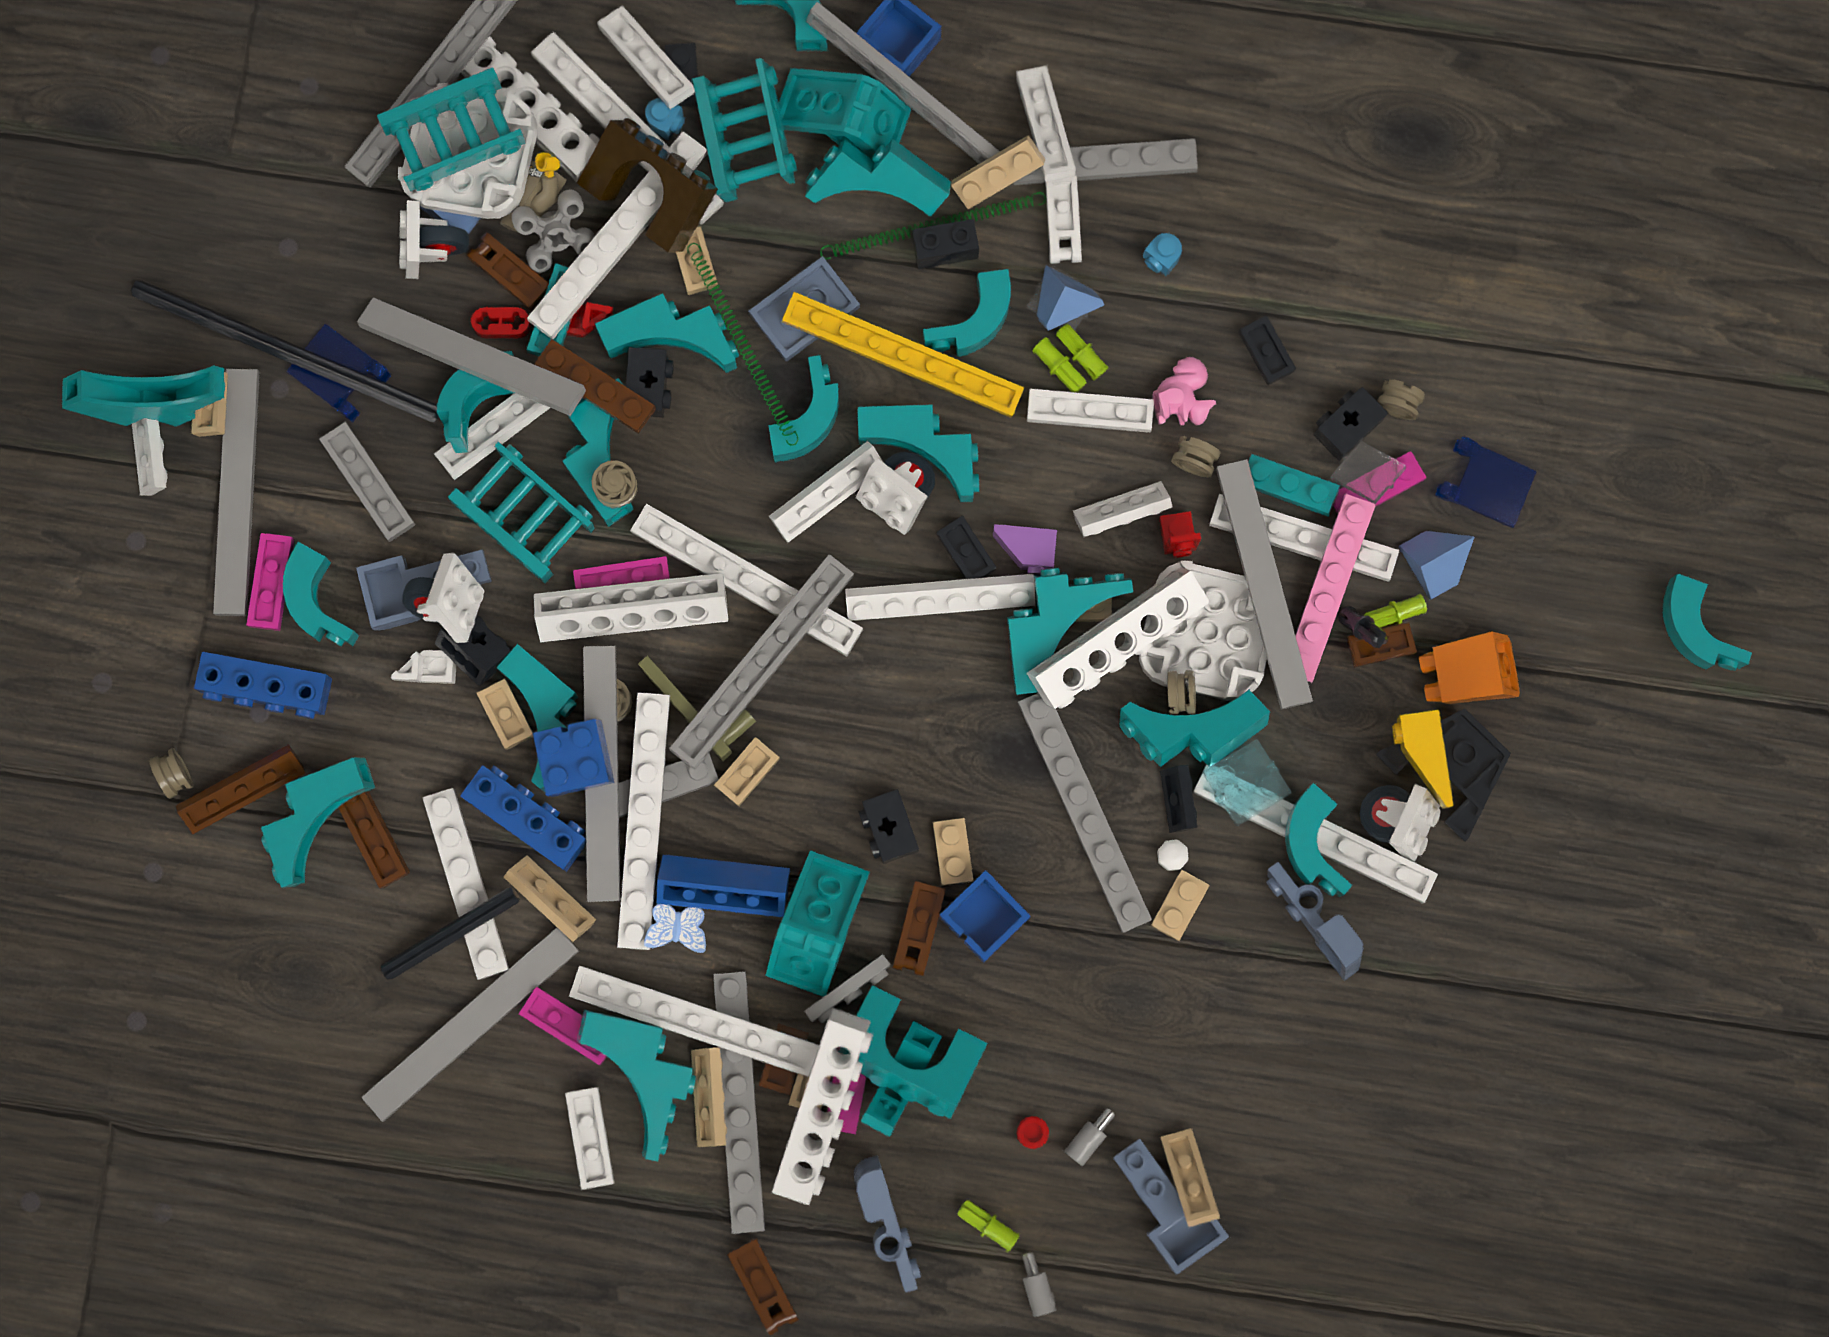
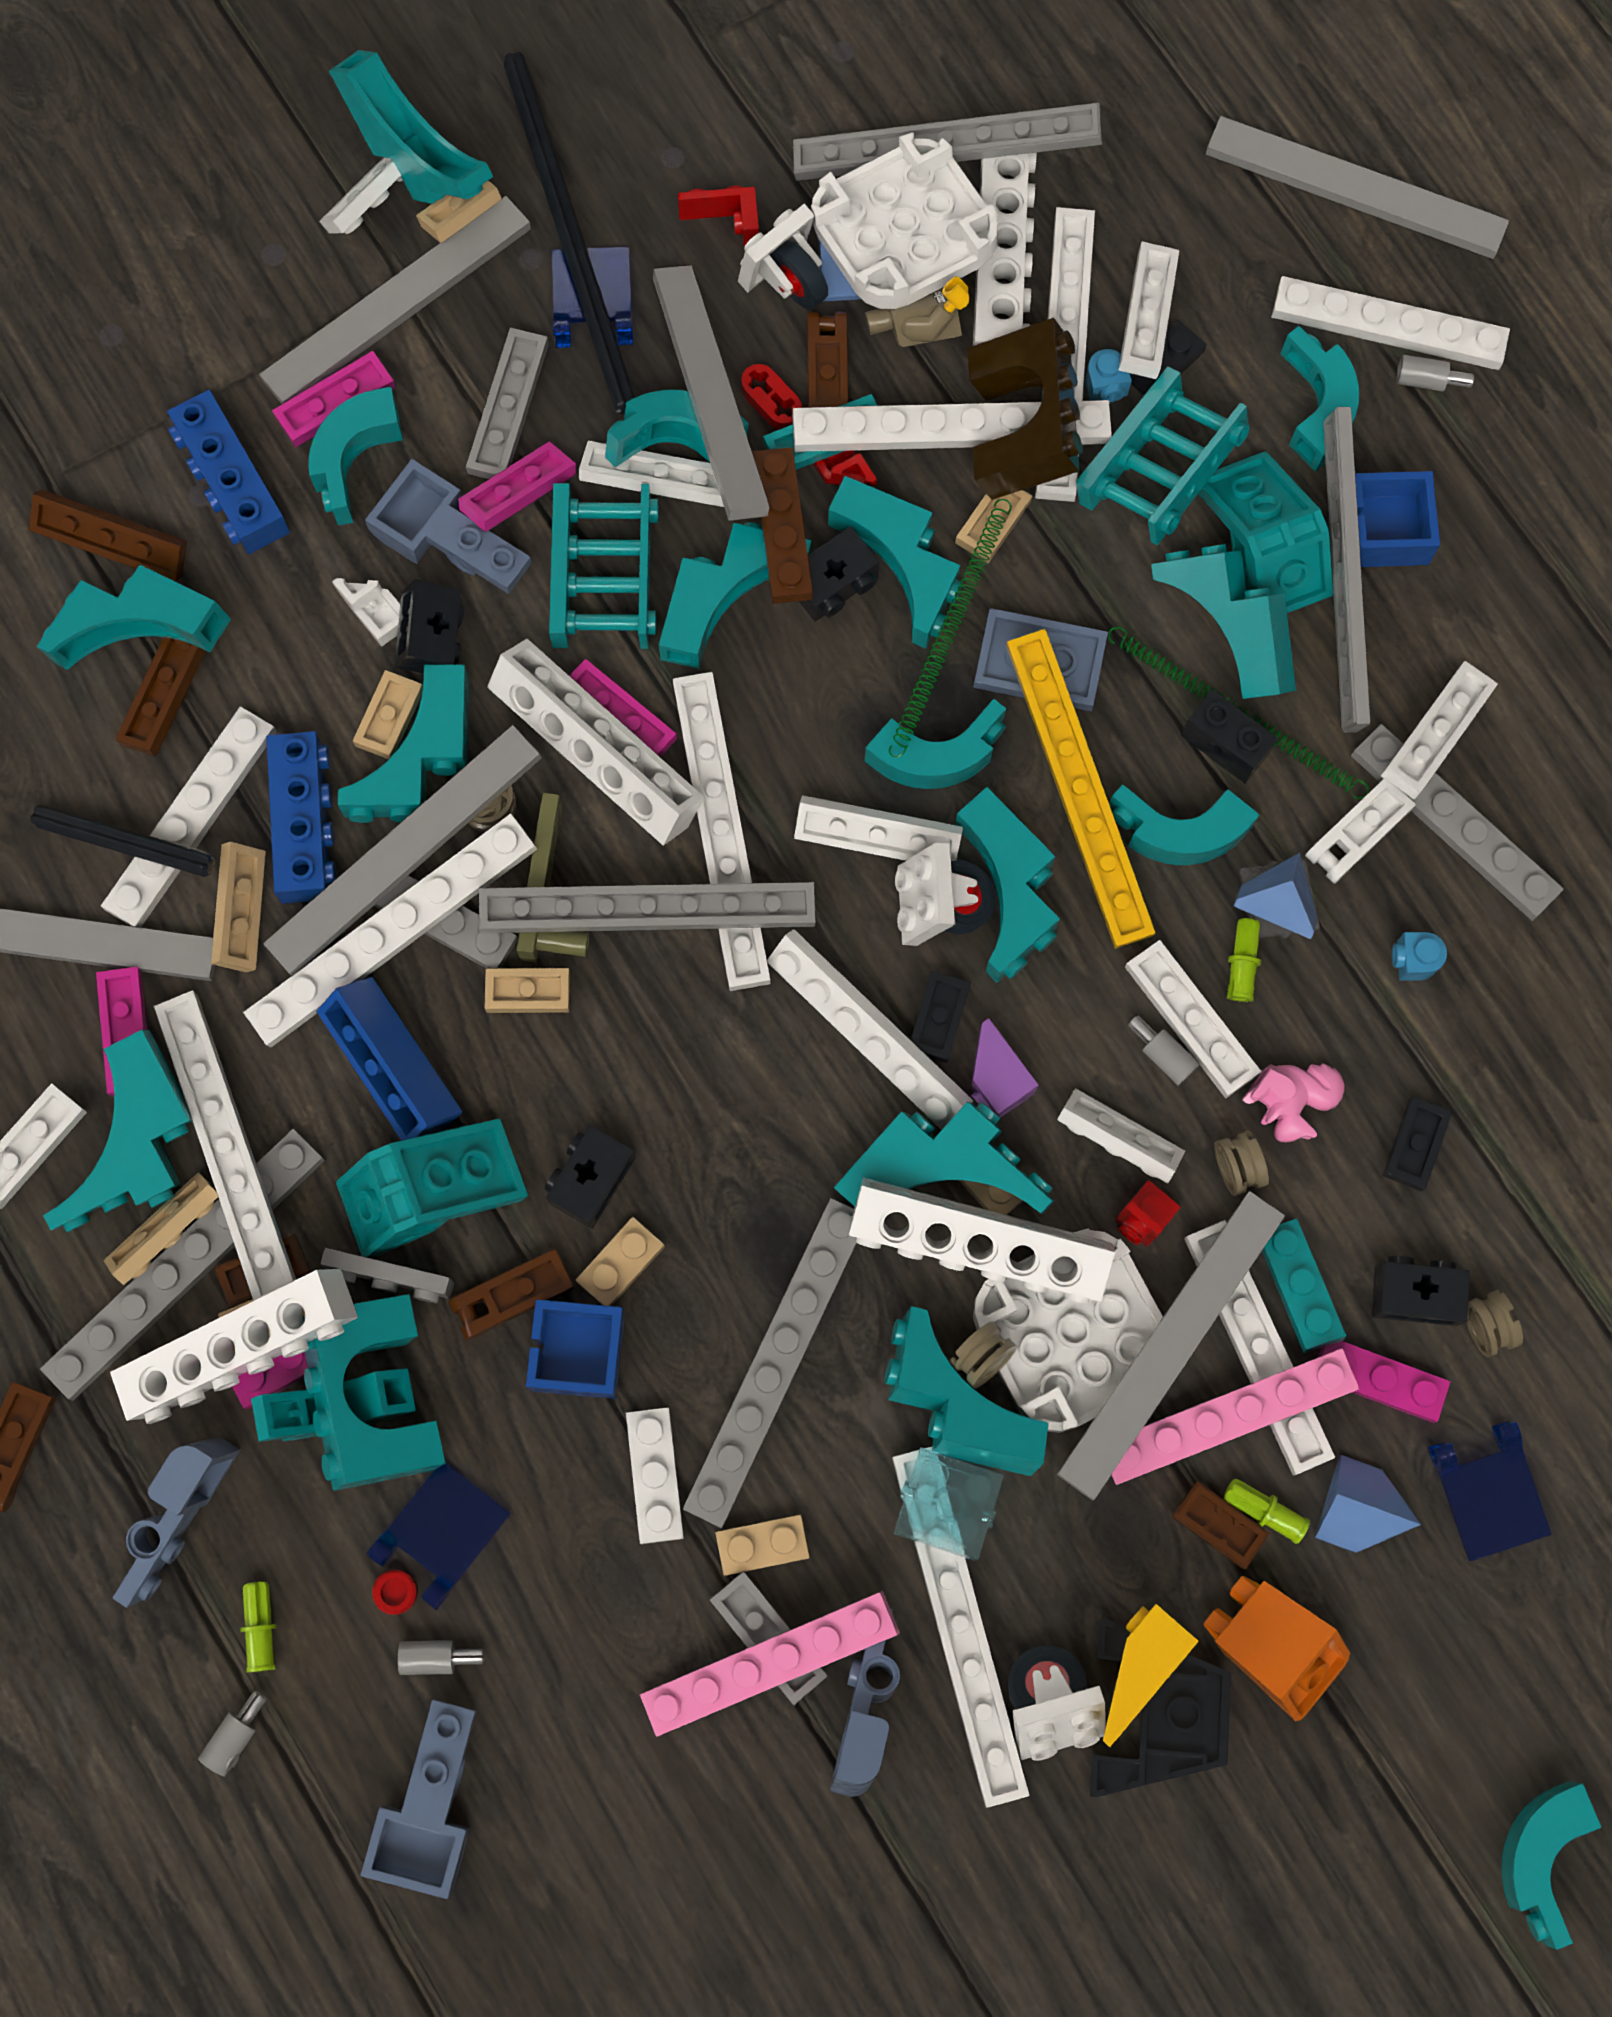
camera: 50 degrees right, 5 degrees down
dark tan wheel [149,748,194,799] -> none
teal fence [377,67,526,192] -> none
white plate [402,553,484,643] -> none
light grey gear [512,189,595,273] -> none
blue piece [533,719,615,797] -> none
dark tan wheel [592,460,638,508] -> none
animal [644,904,706,953] -> none
tan plate [951,135,1046,209] -> none
lime axle [1032,337,1086,393] -> none
white tile [1157,840,1189,871] -> none
black plate [1160,765,1198,833] -> none
tan plate [1161,1128,1220,1227] -> none
teal arch [1285,783,1353,897] -> none
clear piece [1330,441,1406,504] -> none
black axle [1339,606,1388,648] -> none
none -> clear blue flag [366,1464,511,1611]
none -> dark pink plate [459,441,576,532]
none -> white plate [626,1407,684,1544]
none -> bright pink plate [640,1591,900,1737]
none -> red bracket [678,185,759,247]
none -> light grey plate [710,1572,827,1705]
none -> light grey piece [1129,1016,1200,1086]

